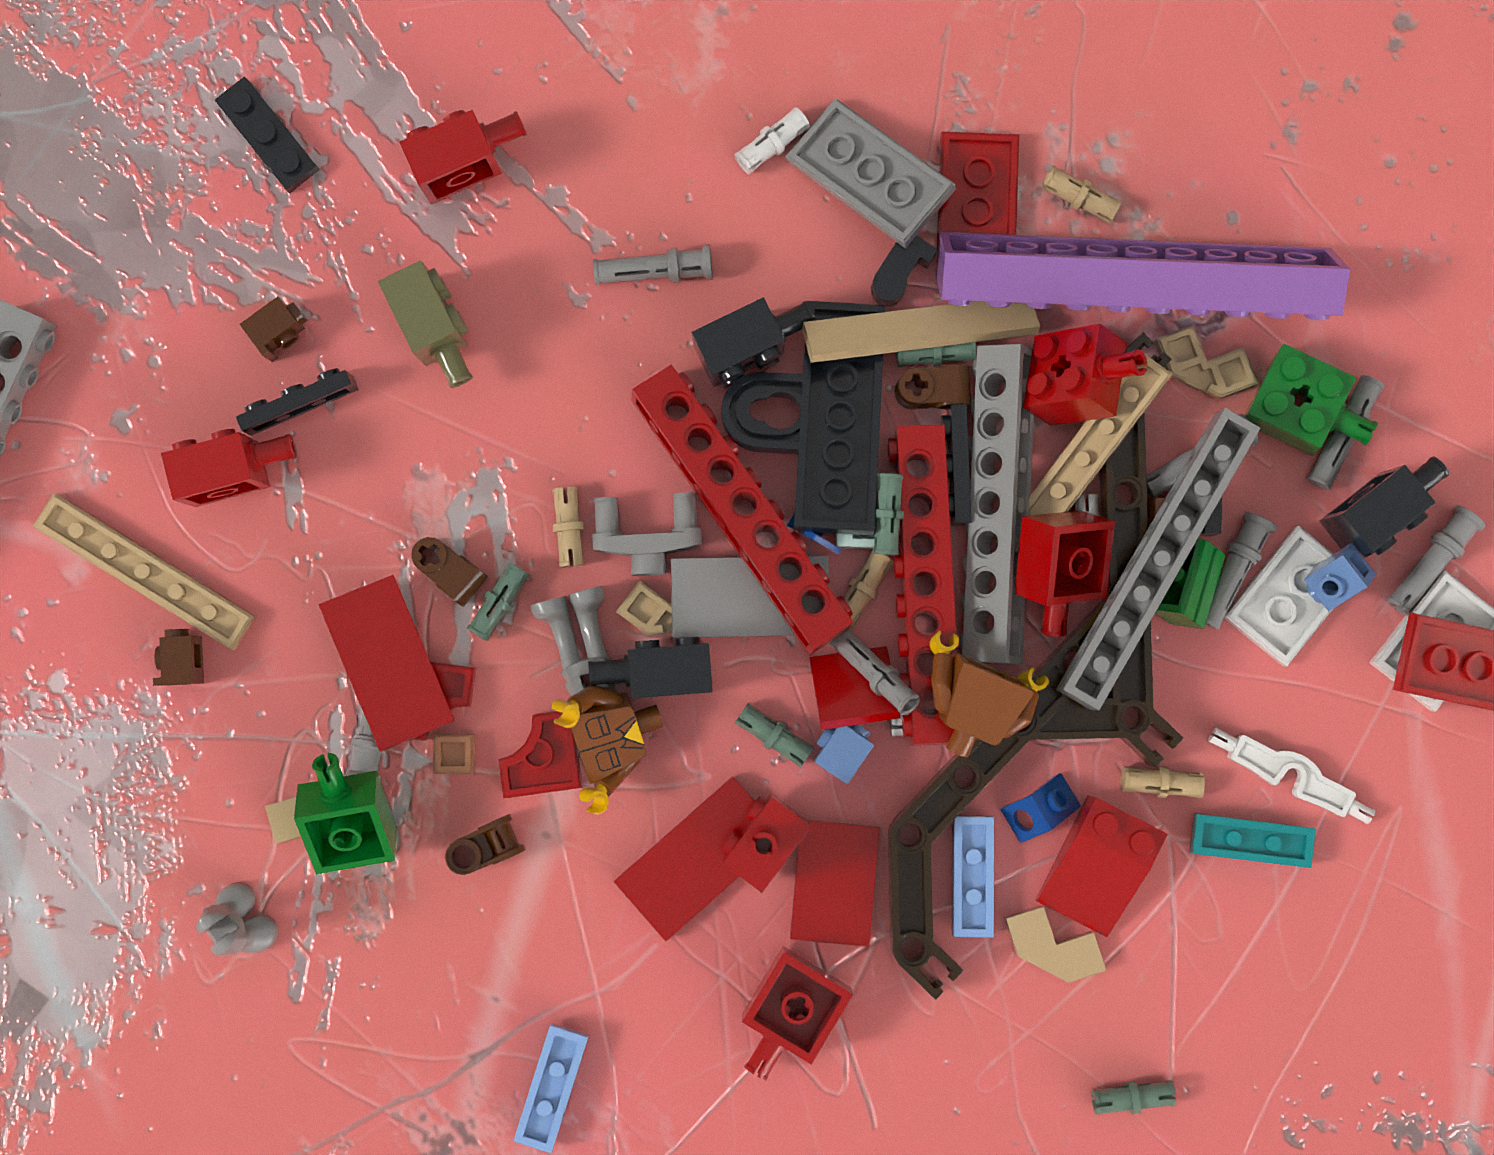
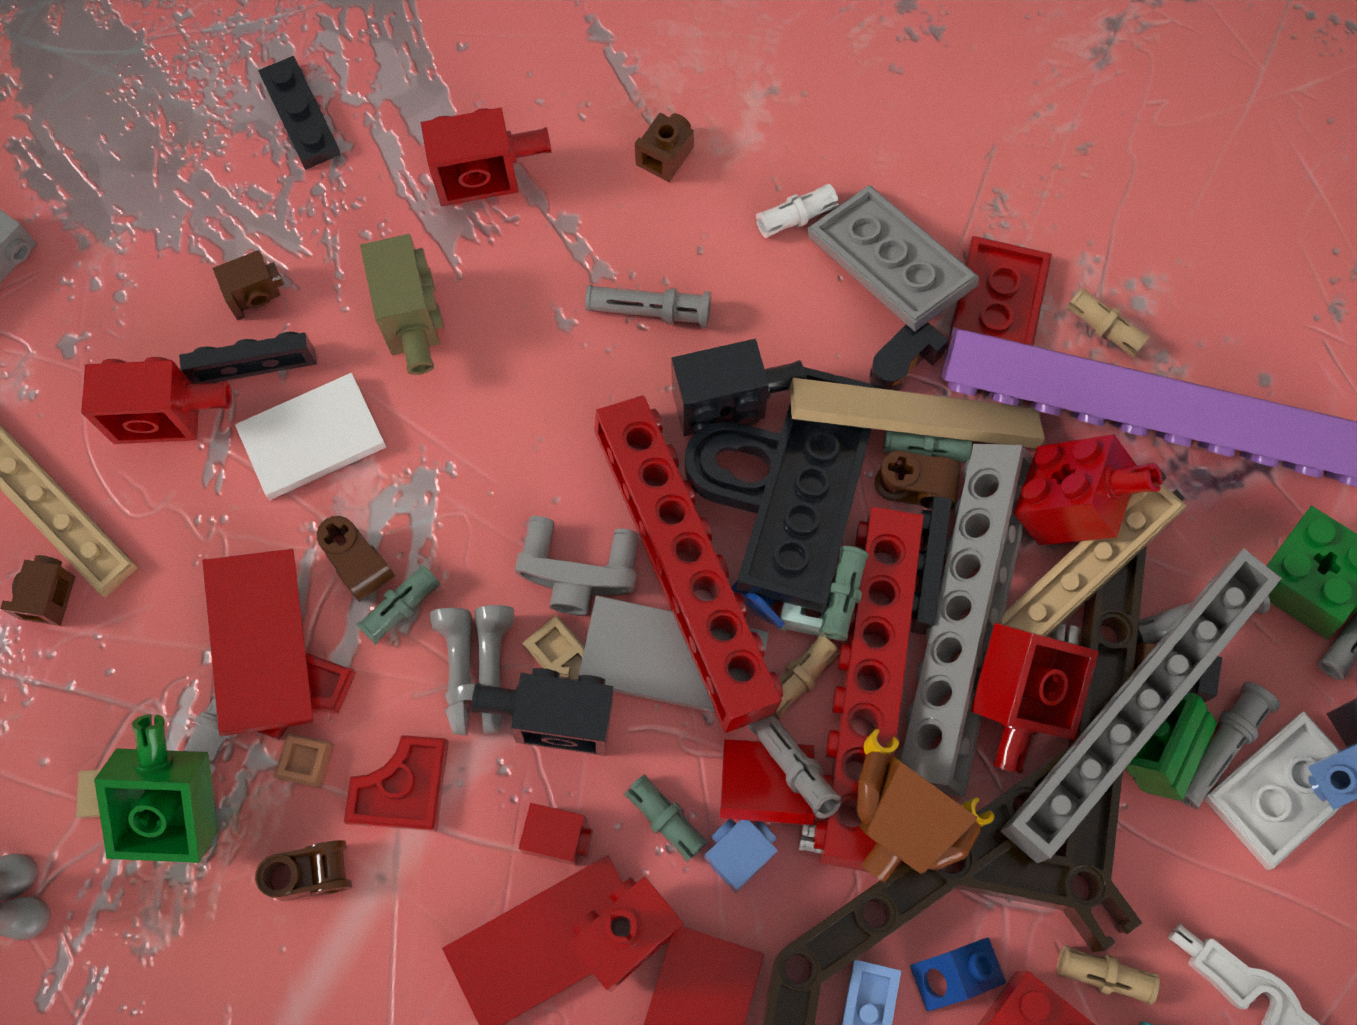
camera: 15 degrees right, 15 degrees down
tan pin [552,487,584,568] -> none
dark orange torso [552,685,664,814] -> none
tan tile [1154,325,1258,399] -> none
none -> white tile [235,373,387,501]
none -> red brick [518,803,593,866]
none -> reddish brown brick [634,112,694,182]

